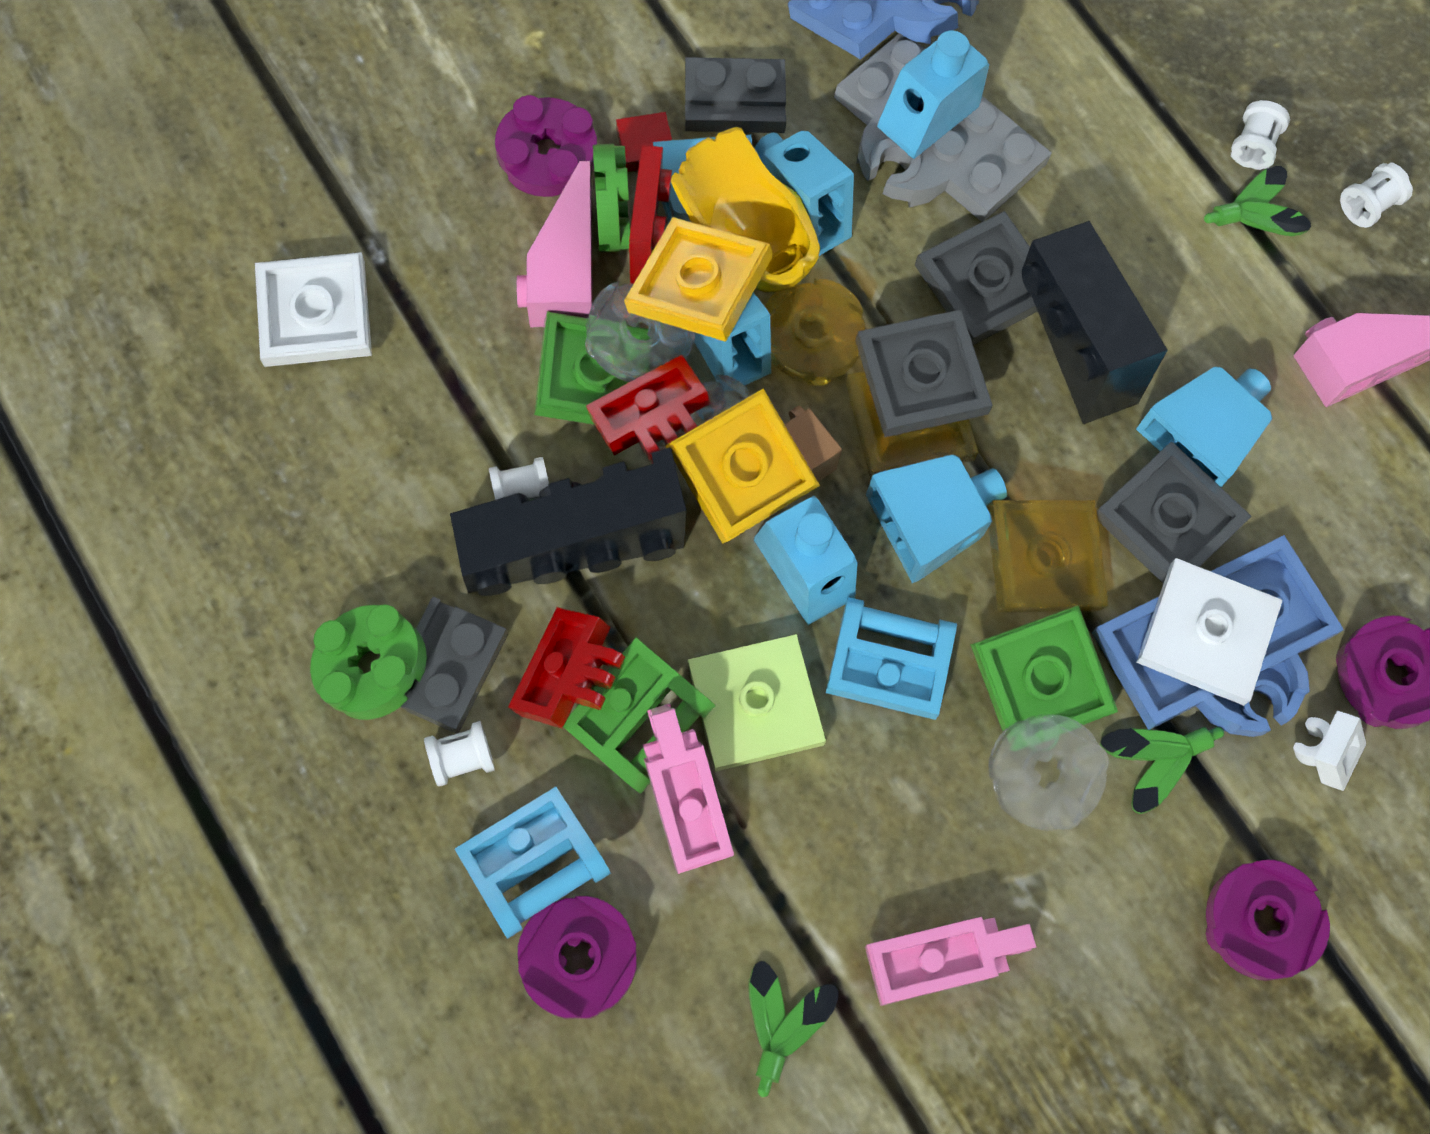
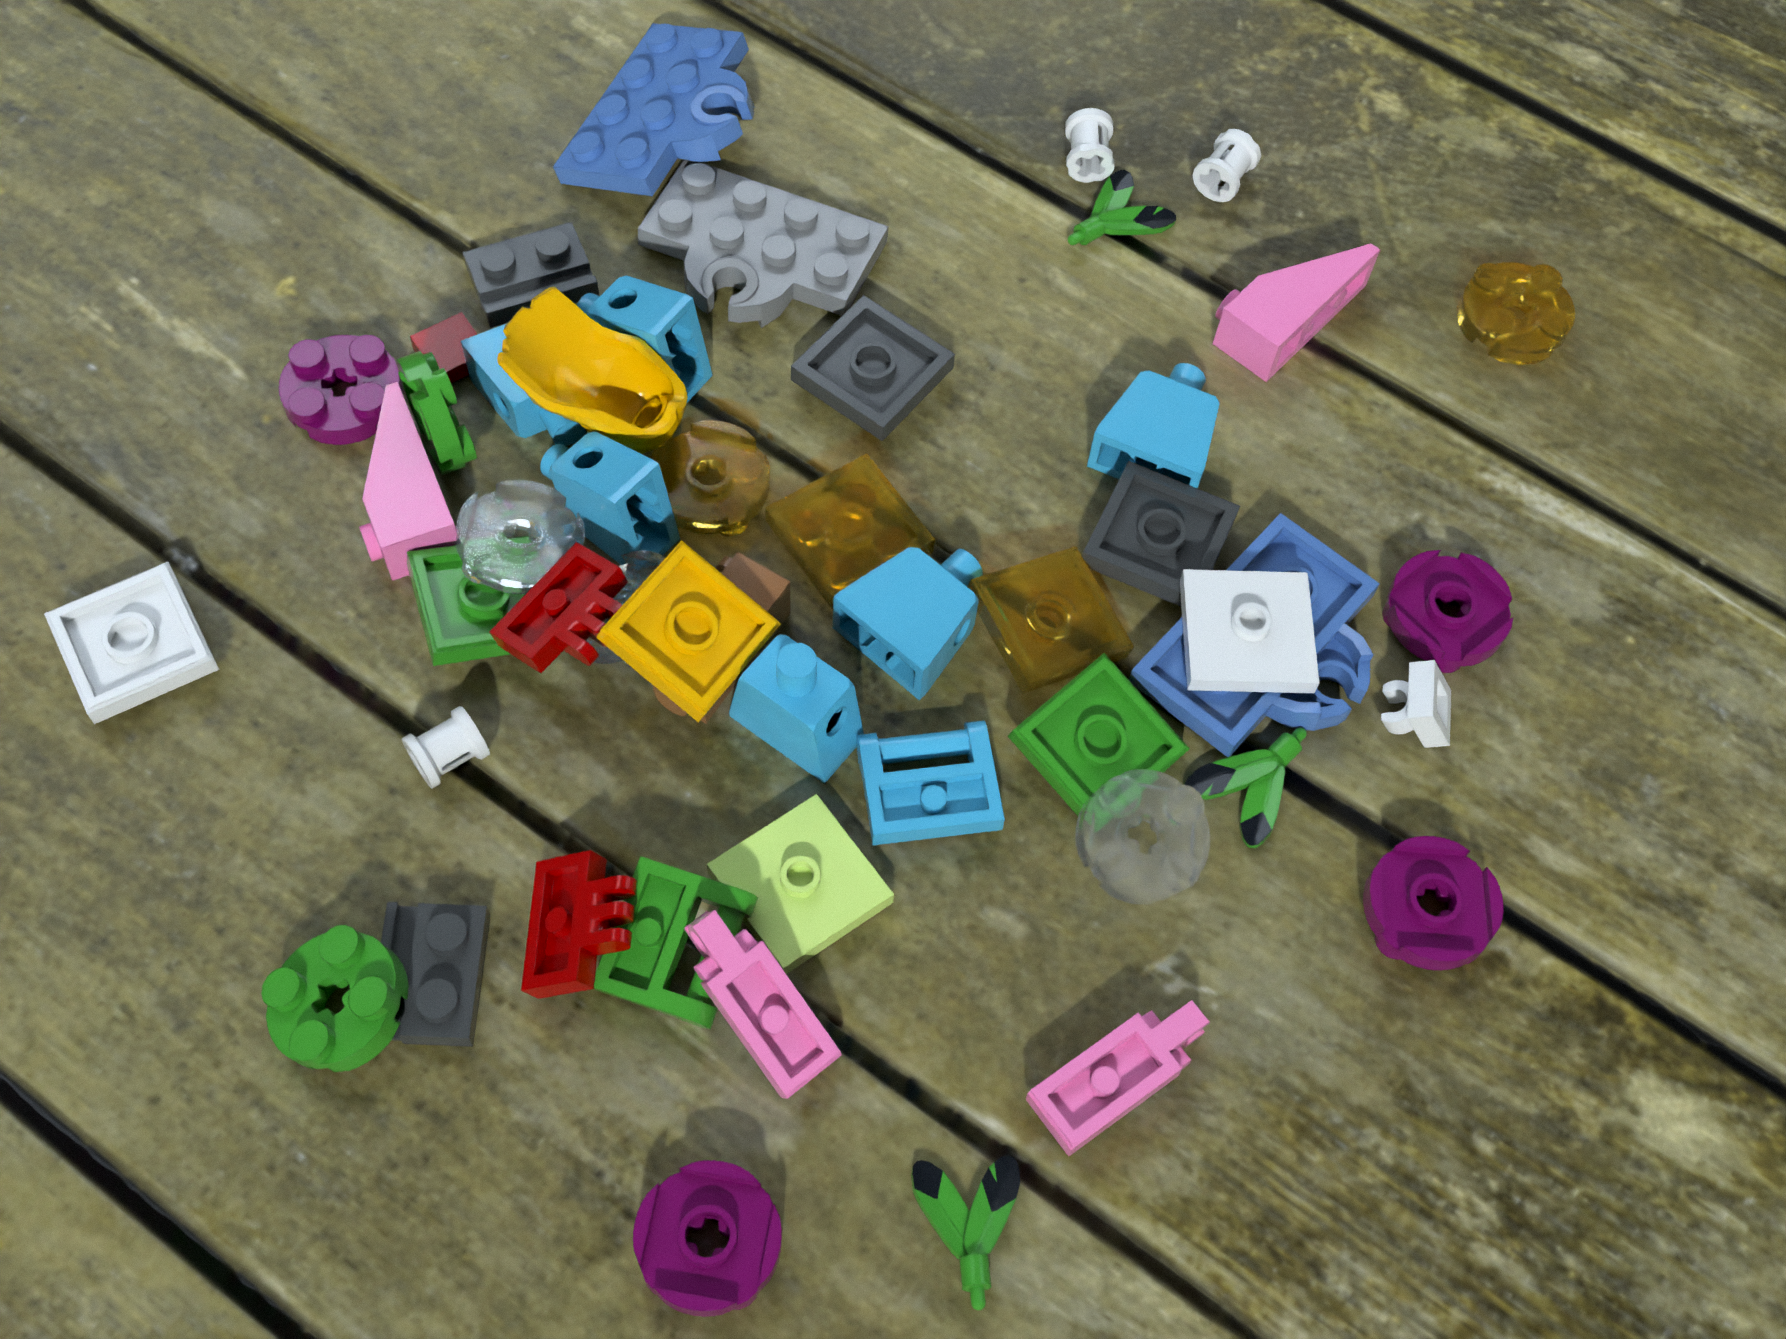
camera: 20 degrees left, 10 degrees down
white bush [424,721,495,787] -> none
black wedge [450,447,686,596] -> none
medium azure plate [455,787,611,939] -> none
yellow plate [624,217,773,342] -> none
red plate [629,145,672,289] -> none
dark grey plate [855,309,993,437] -> none
medium azure torso [877,30,989,159] -> none
black wedge [1022,221,1168,425] -> none

